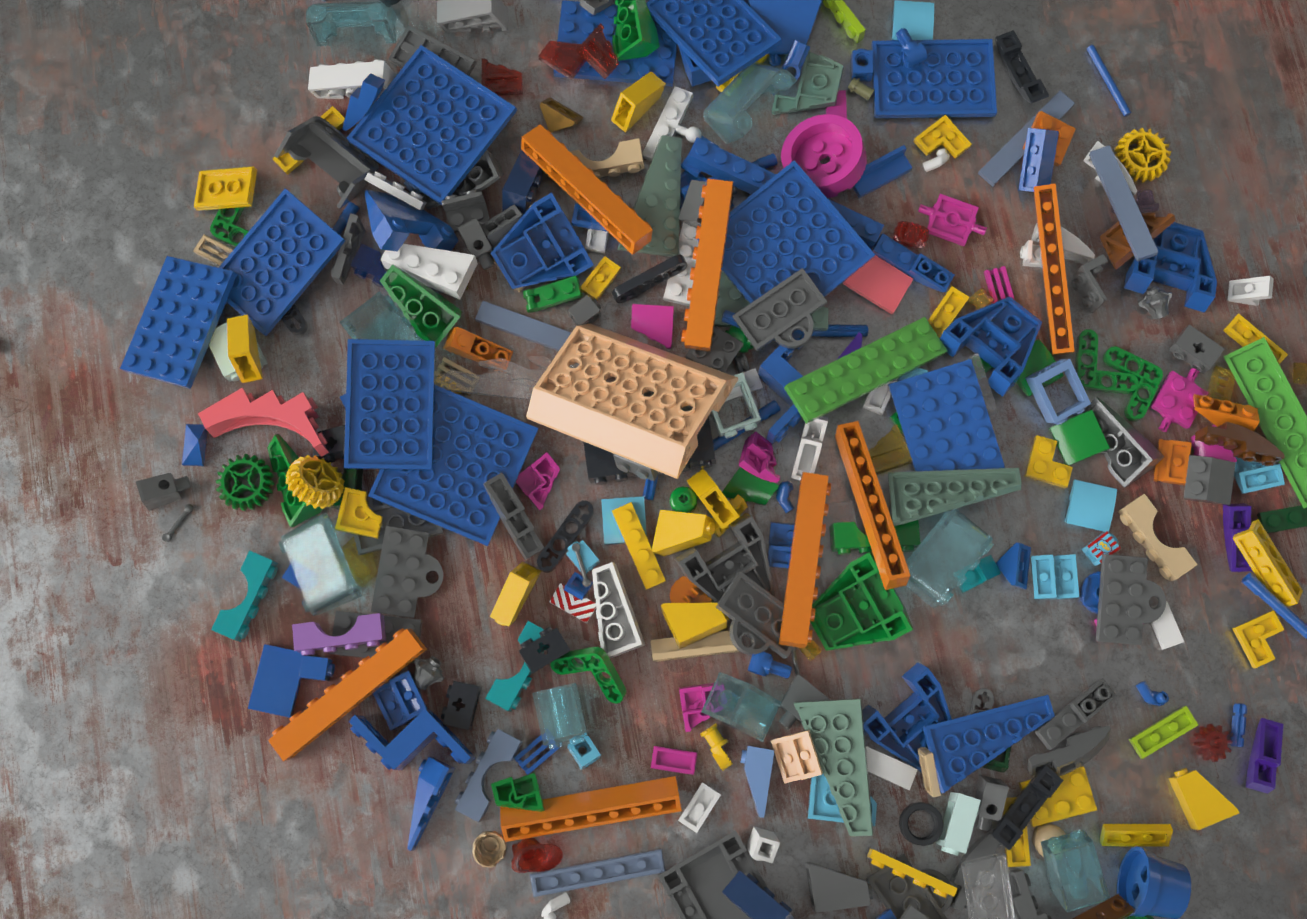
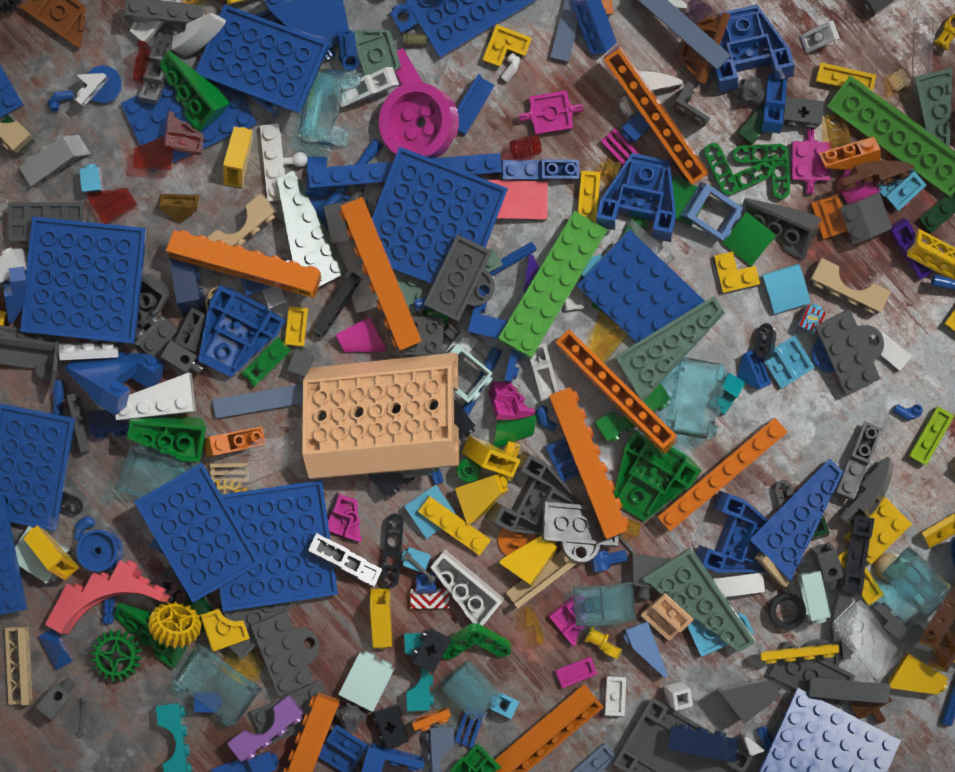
camera: 30 degrees left, 10 degrees up
none -> tan fence [5,626,33,705]
none -> blue arm [73,516,95,541]
none -> blue wheel [76,529,124,572]
none -> medium azure brick [79,164,104,194]
none -> blue axle [102,597,115,624]
none -> white slope [335,67,399,108]
none -> light aqua brick [338,650,394,712]
none -> orange plate [412,705,452,732]
none -> clear yellow slope [525,605,545,644]
none -> blue brick [621,112,651,144]
none -> orange brick [656,417,788,532]
none -> dark green slope [737,105,764,145]
none -> black beam [755,323,777,361]
none -> blue slope [761,74,787,134]

